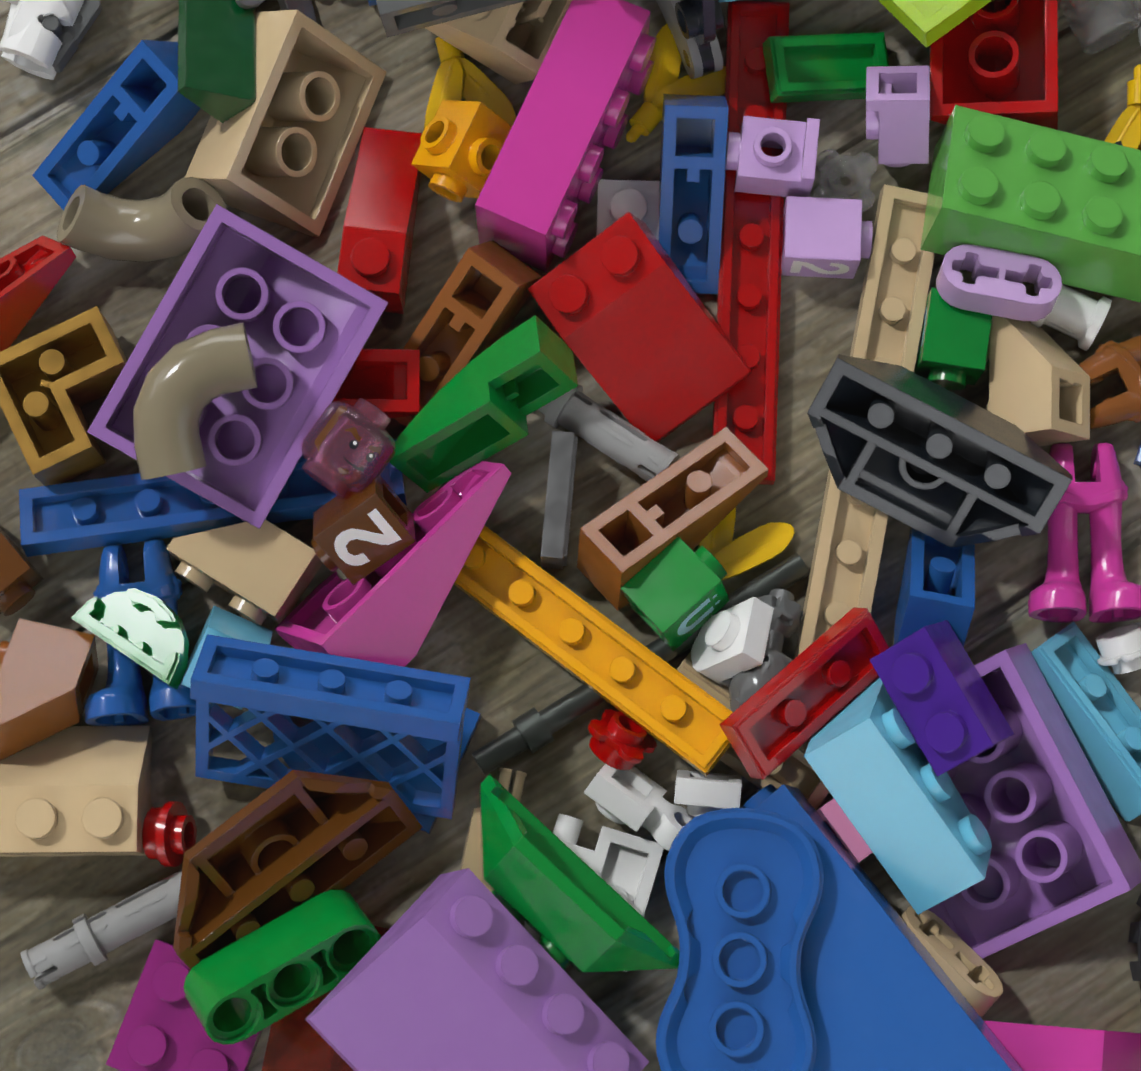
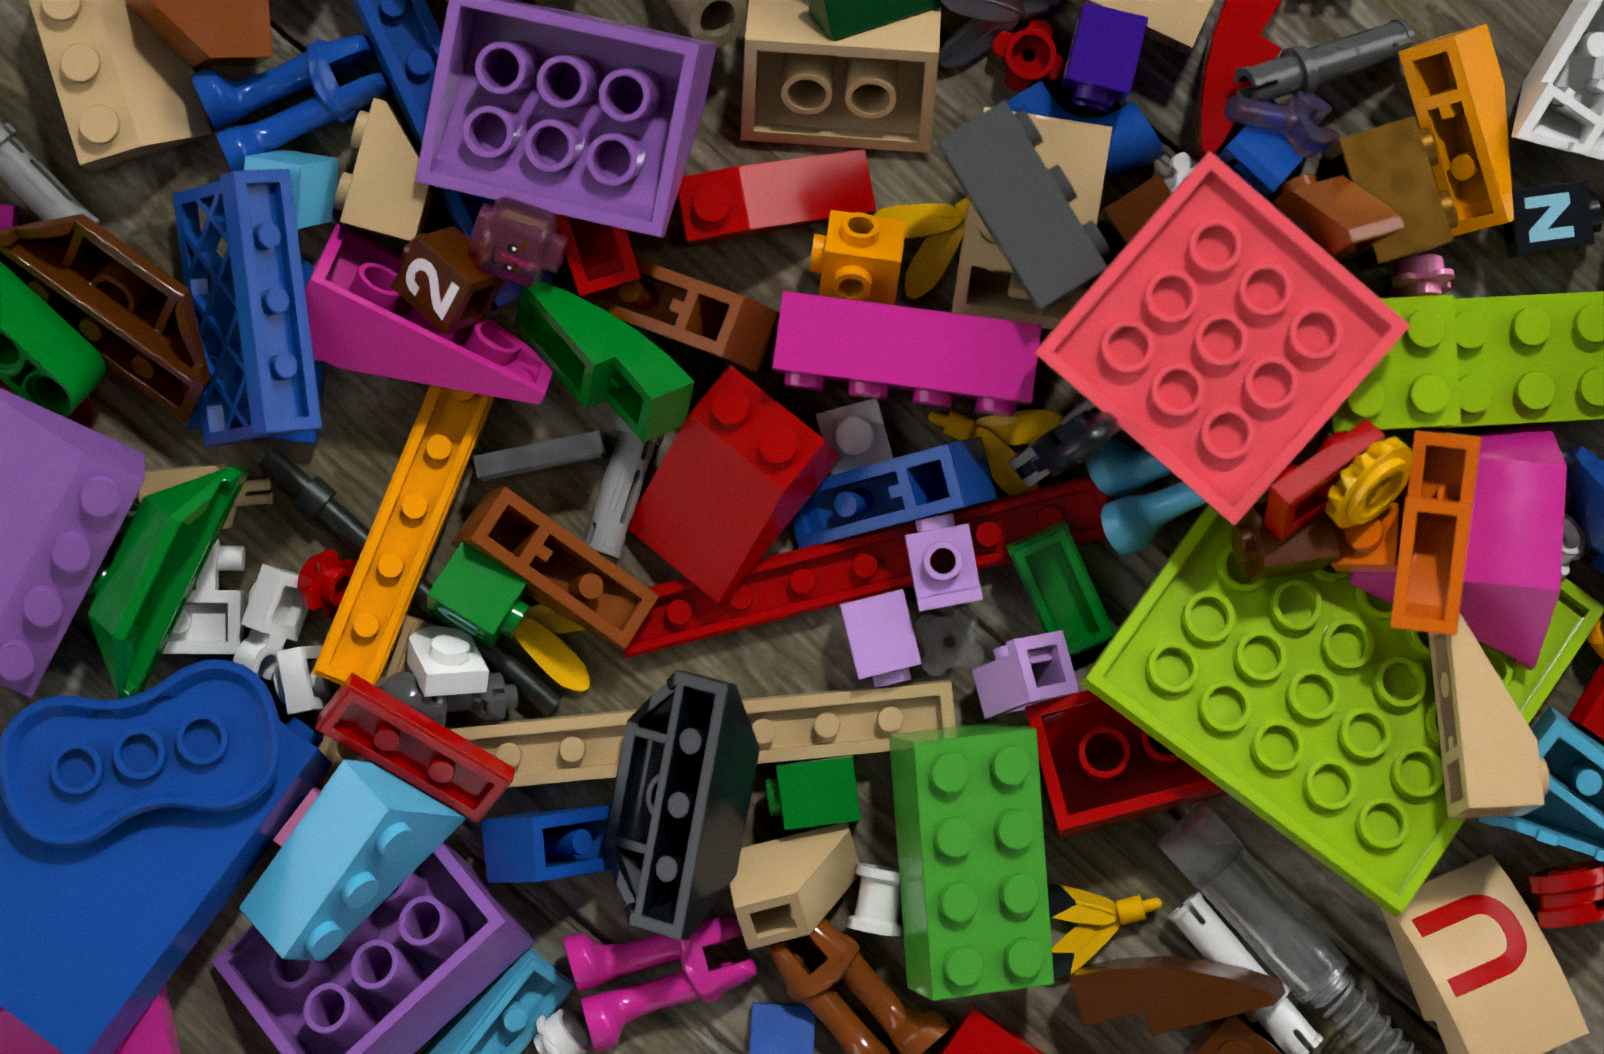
camera: 80 degrees right, 10 degrees up
tile [71,588,189,689] -> none
dark tan cylinder [133,323,258,480] -> none
red plate [142,801,197,867] -> none
dark purple brick [870,620,1015,777] -> none
tan beam [900,906,1003,1018] -> none
lavender beam [936,244,1062,322] -> none

